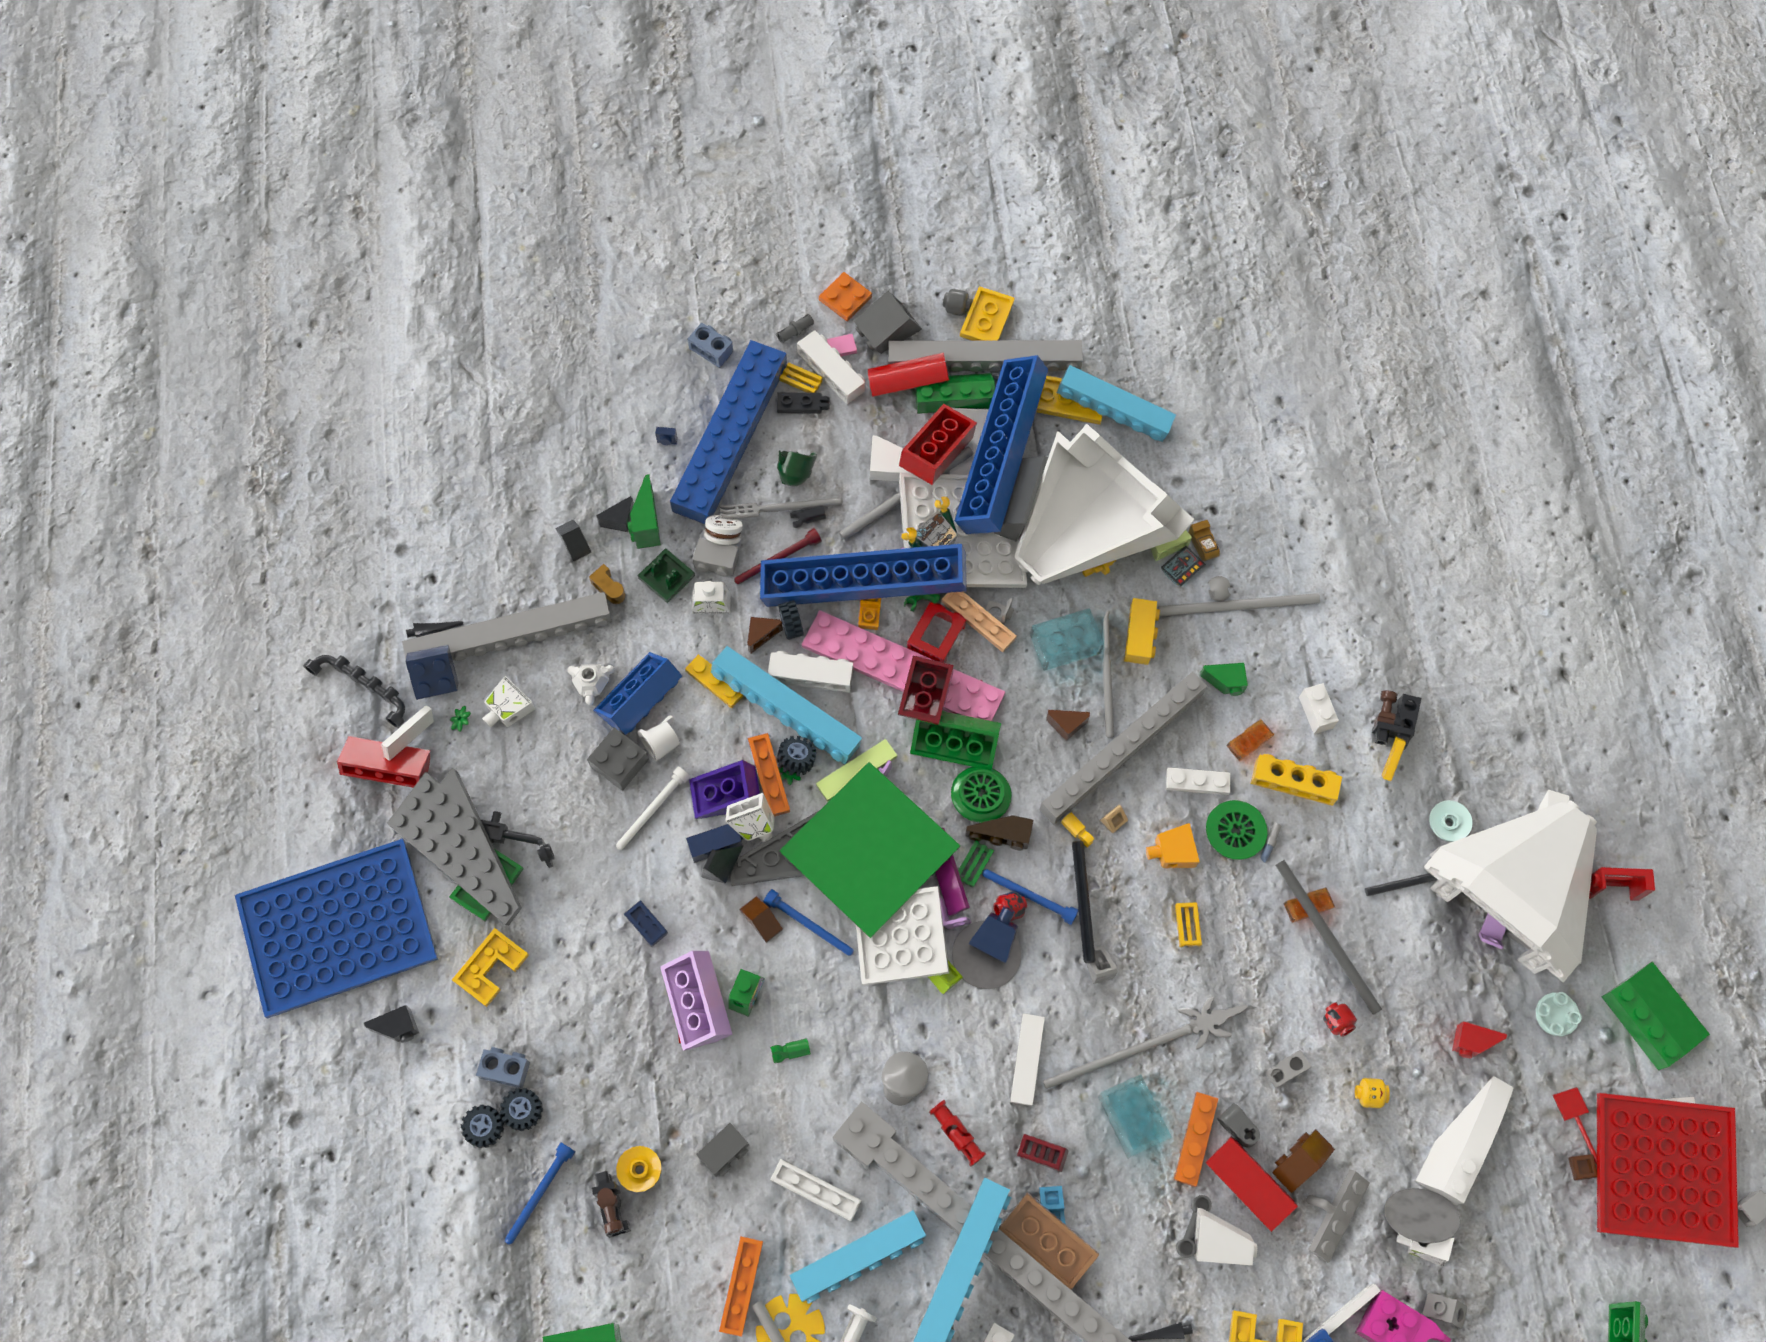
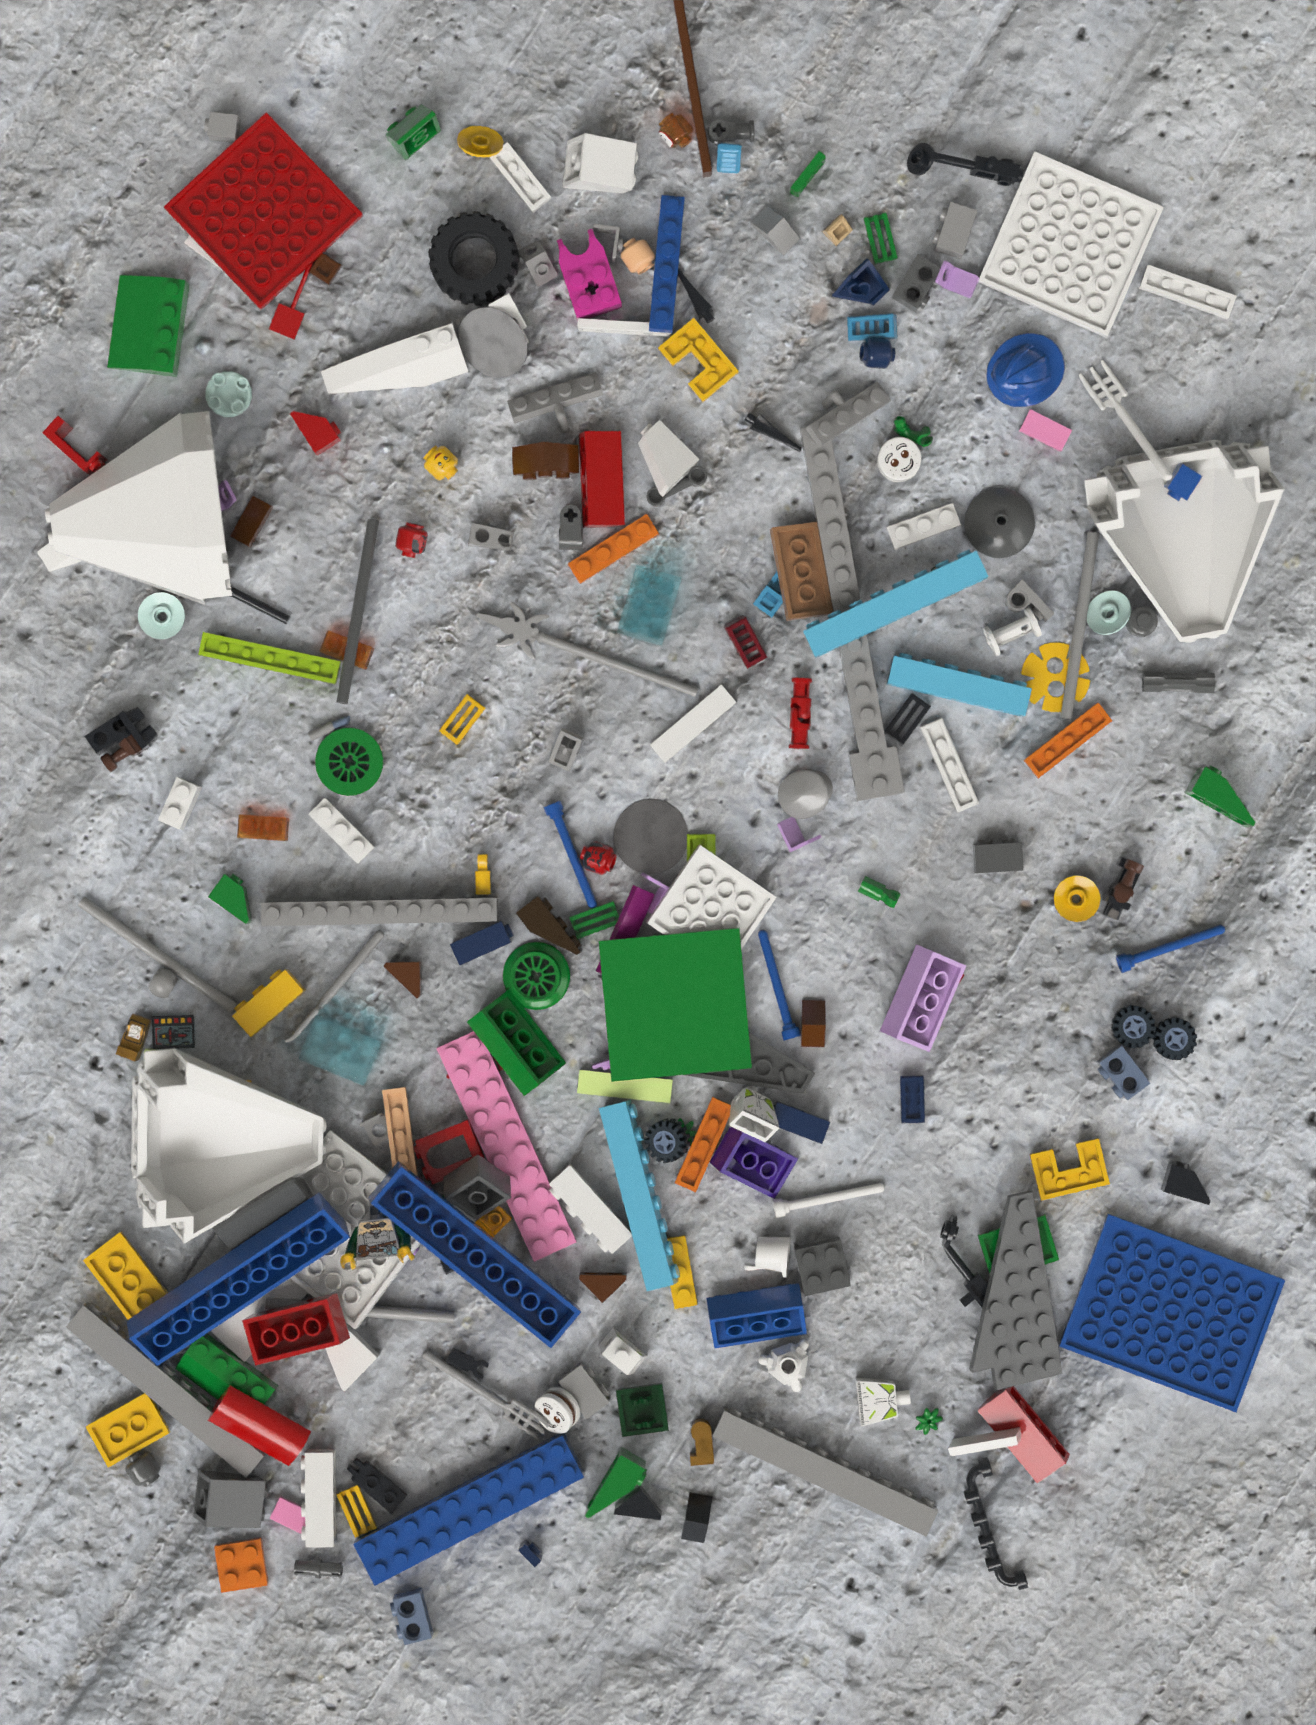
camera: 140 degrees left, 20 degrees up
dark blue brick [405,645,459,700] -> none
black piece [406,621,464,638] -> none
black slope [701,846,743,884] -> none
green torso [728,969,765,1017] -> none
dark red piece [734,528,822,584] -> none
dark green helmet [777,450,817,487] -> none
black wheel [778,600,804,640] -> none
dark red slope [898,655,954,725] -> none
dark blue torso [969,906,1018,963] -> none
medium azure brick [1056,365,1176,442] -> none
black axle [1072,840,1096,964] -> none
tan slope [1100,805,1128,833] -> none
light orange torso [1146,823,1200,868] -> none
yellow brick [1250,754,1342,806] -> none
yellow tile [1381,737,1406,781] -> none
none -> lime plate [198,632,341,684]
none -> reddish brown slope [230,496,273,548]
none -> black tyre [428,211,520,306]
none -> dark grey brick [443,1154,511,1220]
none -> dark blue brick [450,921,514,966]
none -> lavender bracket [777,817,822,852]
none -> black tile [884,693,931,745]

